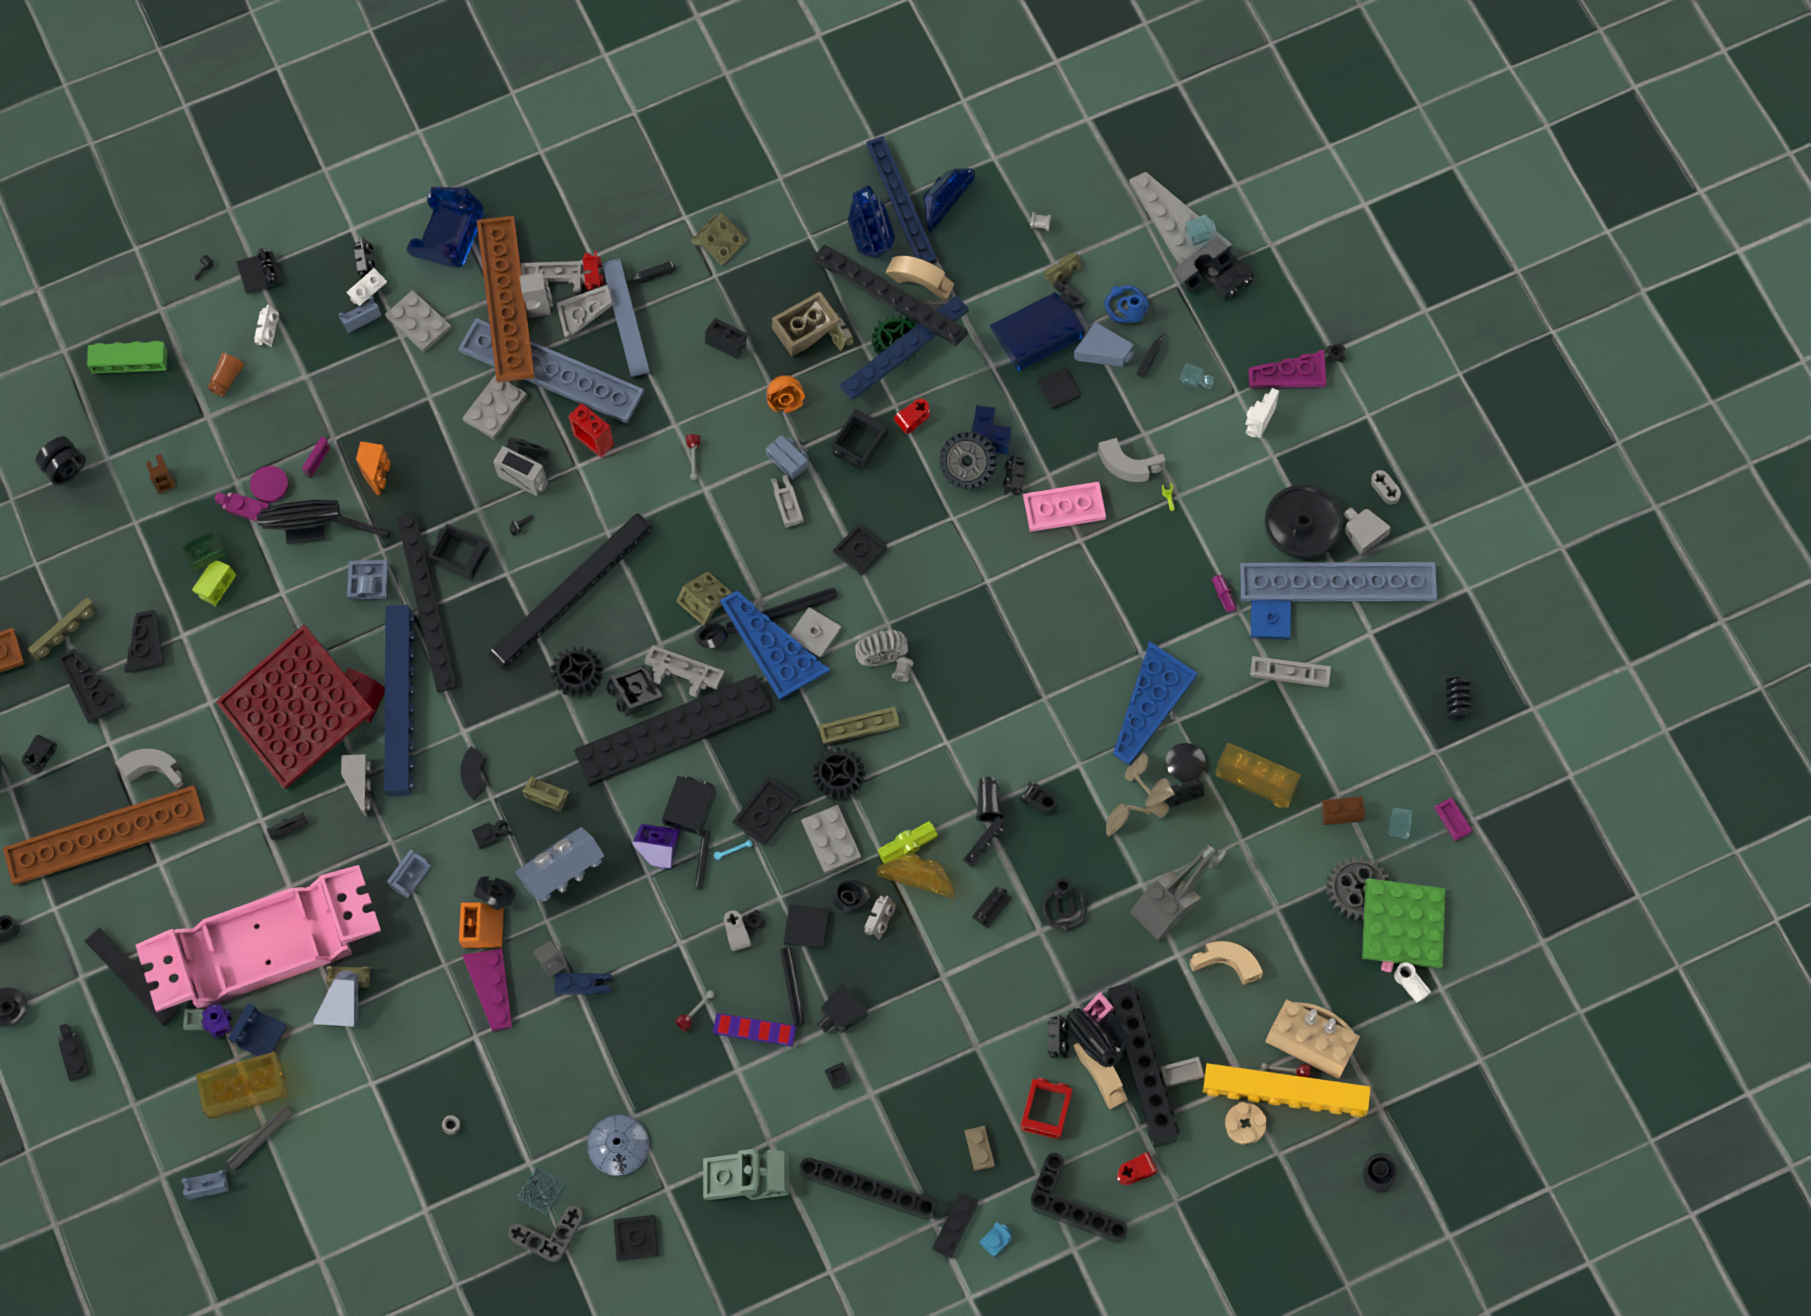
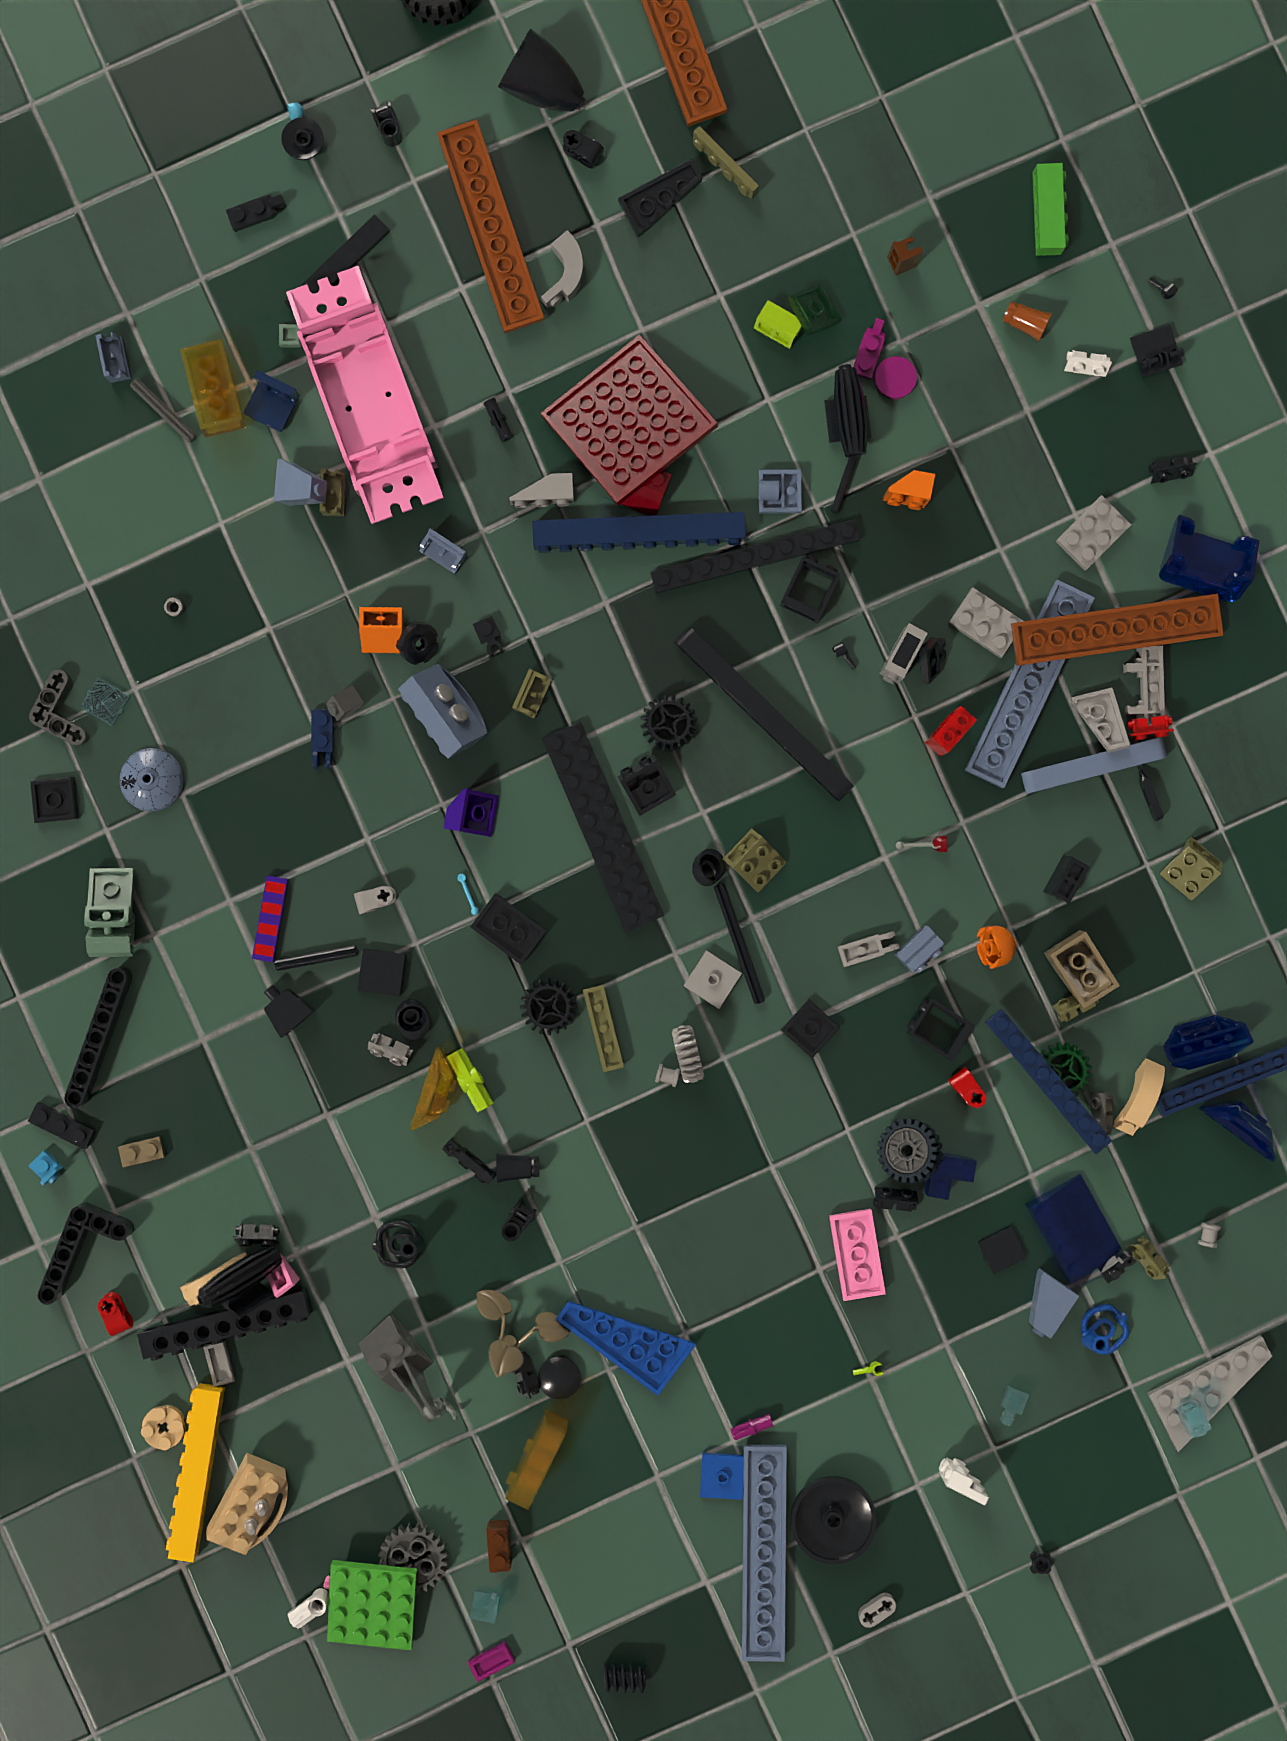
camera: 85 degrees right, 20 degrees up
black wheel [35,436,86,485] -> none
black wing [124,610,164,673] -> none
dark purple brick [201,1004,233,1039] -> none
magenta tile [302,437,330,478] -> none
sand blue hinge [338,296,381,333] -> none
white hinge [346,268,387,306] -> none
black tile [460,746,487,800] -> none
magenta wing [462,949,512,1031] -> none
light grey arch [519,272,554,318] -> none
light grey hinge [645,645,725,697] -> none
black brick [662,775,716,836] -> none
hinge [674,990,714,1032] -> none
black bar [695,830,710,890] -> none
blue wing [720,591,830,700] -> none
black plate [742,910,766,933] -> none
light grey plate [801,805,861,874] -> none
black plate [813,244,968,347] -> none
black plate [824,1062,852,1090] -> none
black hinge [972,886,1012,929] -> none
red window [1020,1078,1072,1140] -> none
light grey arch [1098,438,1165,482] -> none
black piece [1137,333,1165,378] -> none
black arch [1172,236,1235,293] -> none
tan arch [1190,941,1263,985] -> none
black plate [1201,255,1254,301] -> none
magenta wing [1248,350,1326,389] -> none
light grey hinge [1250,656,1331,687] -> none
hinge [1261,1063,1311,1078] -> none
light grey torso [1343,508,1391,556] -> none
black hat [1363,1153,1397,1192] -> none

